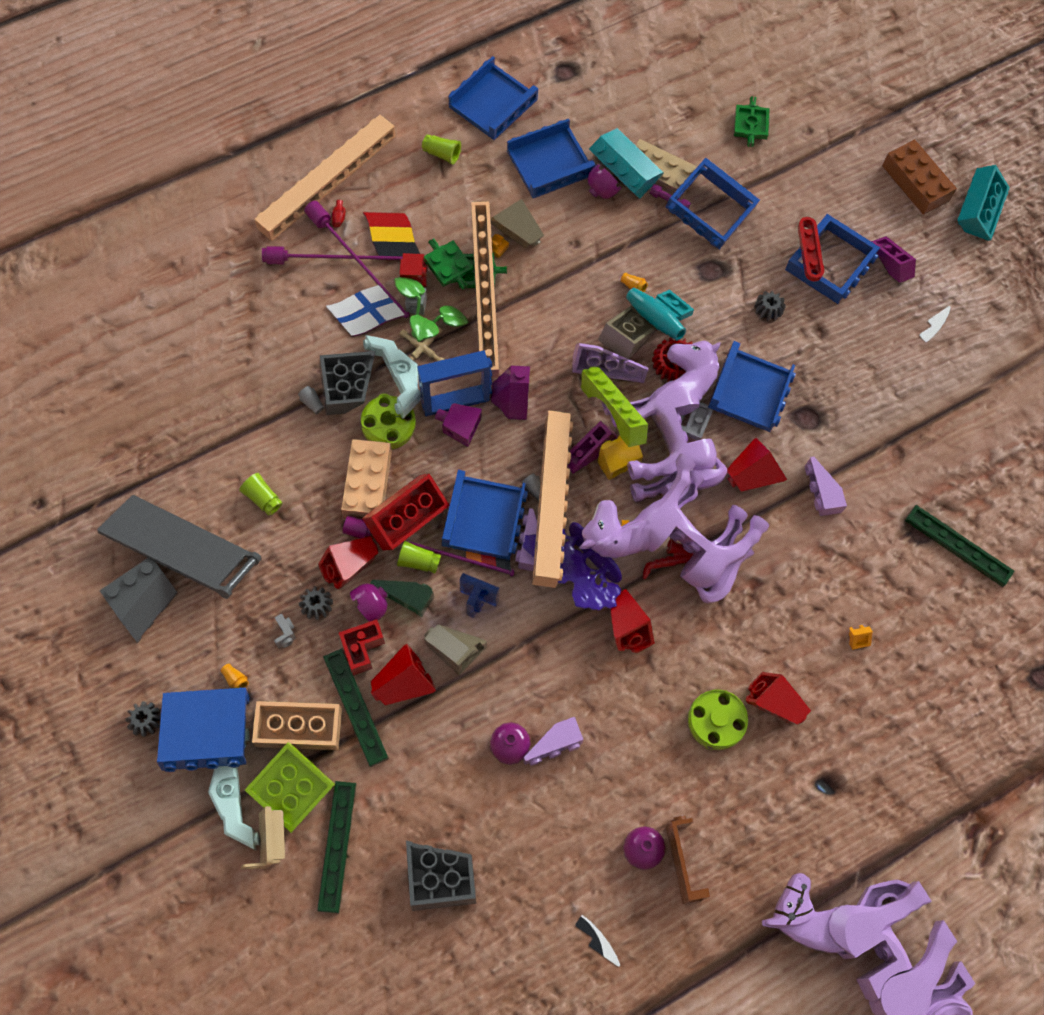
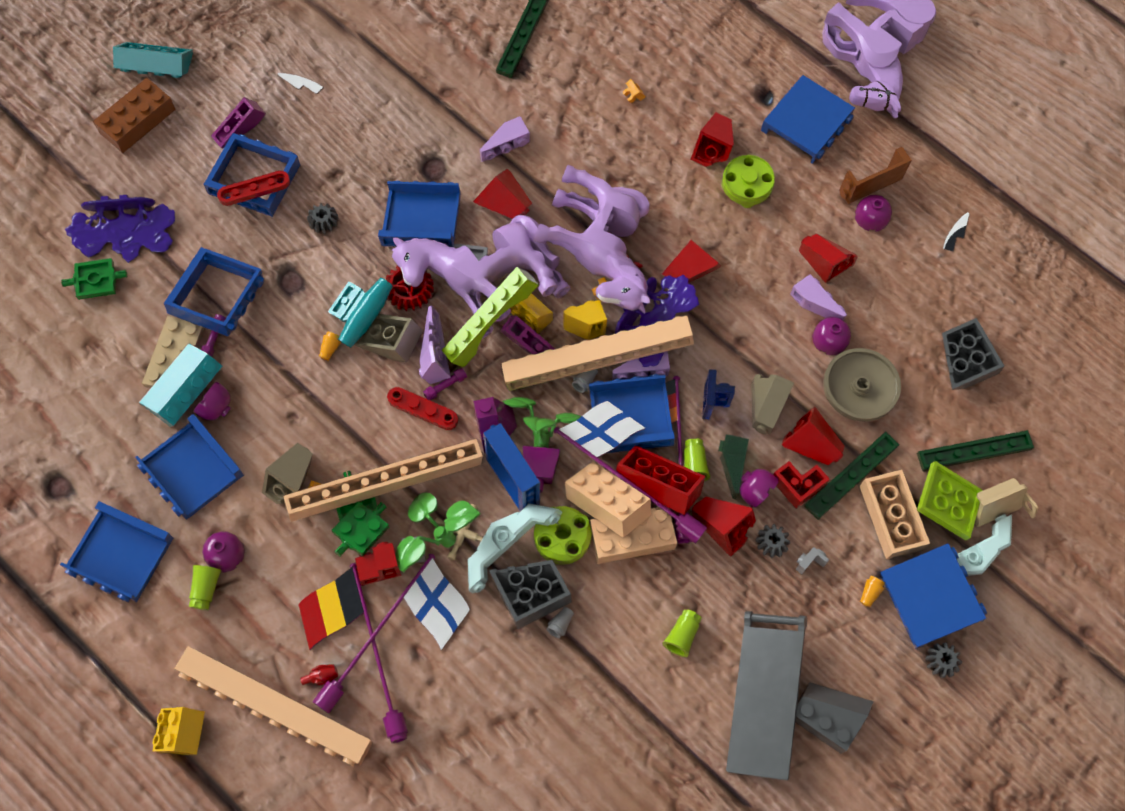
camera: 105 degrees left, 0 degrees up
none -> dark purple plant [65,195,175,263]
none -> yellow slope [152,707,205,755]
none -> magenta cylinder [202,531,245,573]
none -> red plate [387,387,458,430]
none -> magenta bar [423,368,467,400]
none -> bright green plant [502,397,582,448]
none -> flag [554,401,707,544]
none -> yellow slope [563,300,607,340]
none -> light nougat brick [565,461,651,538]
none -> blue panel [761,75,855,164]
none -> red slope [799,233,858,283]
none -> dark tan dish [823,348,901,422]

